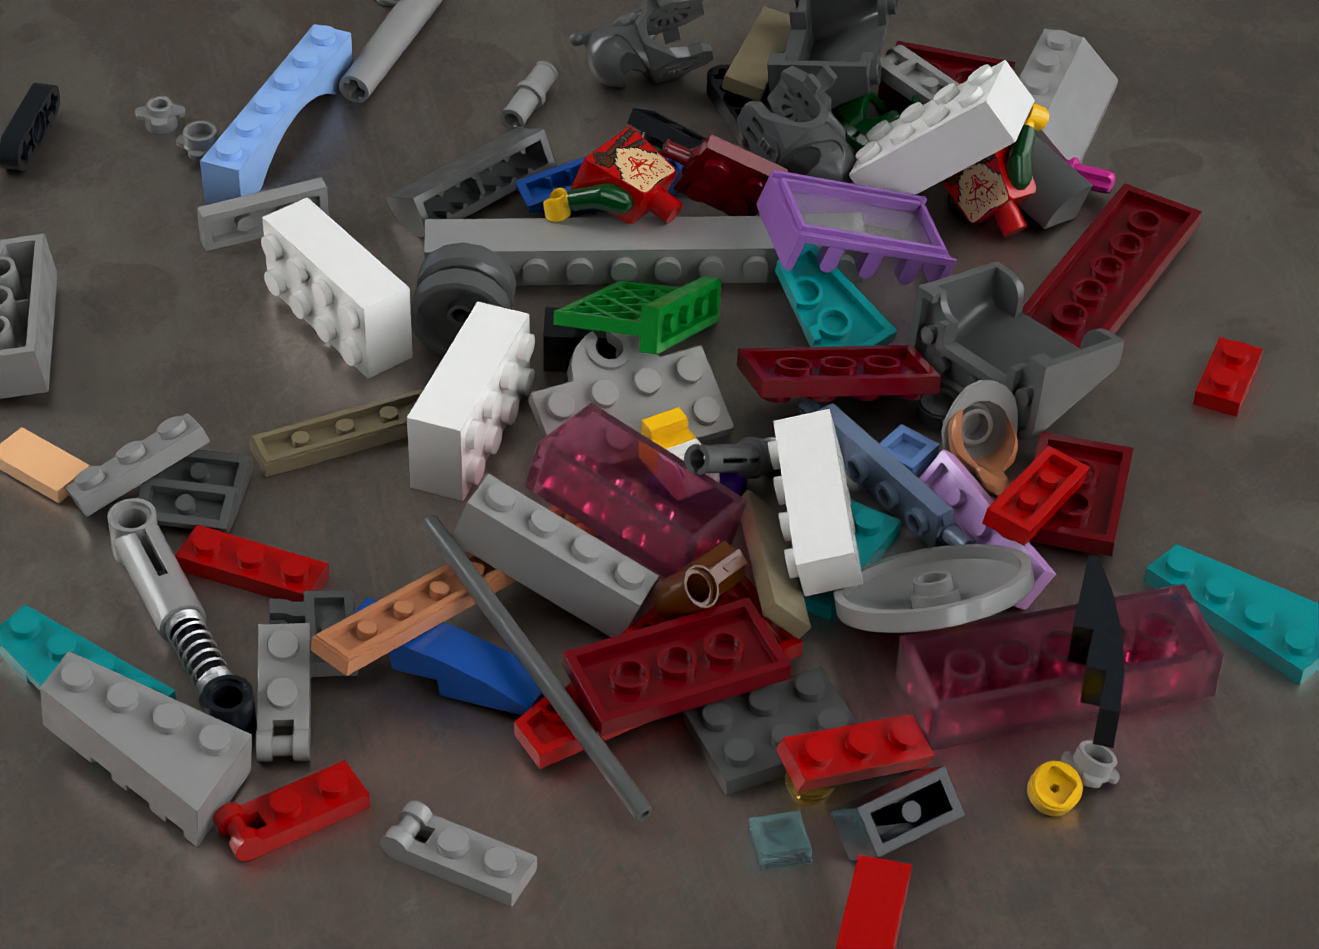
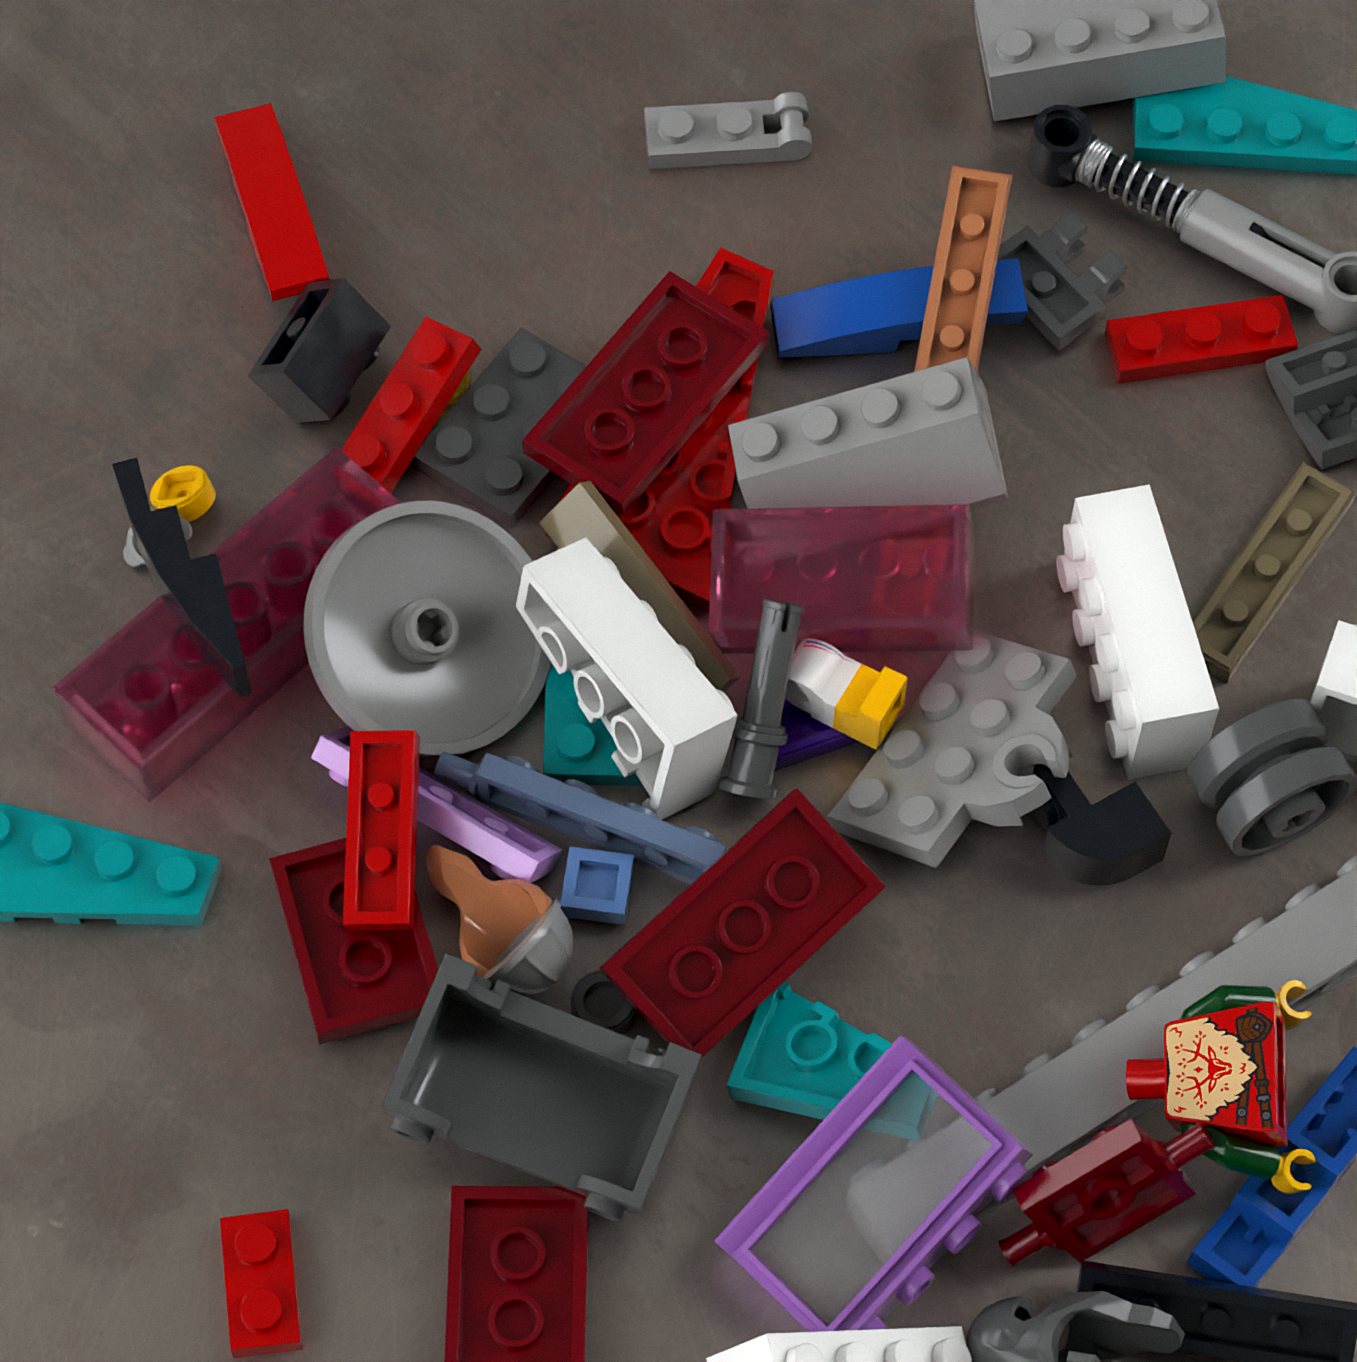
camera: 150 degrees right, 20 degrees up
red plate [213,760,370,862] -> none
light grey plate [256,623,311,762] -> none
dark grey piece [420,515,654,822] -> none
green fence [553,276,721,355] -> none
reddish brown piece [652,541,748,620] -> none
clear light blue tile [748,811,812,871] -> none

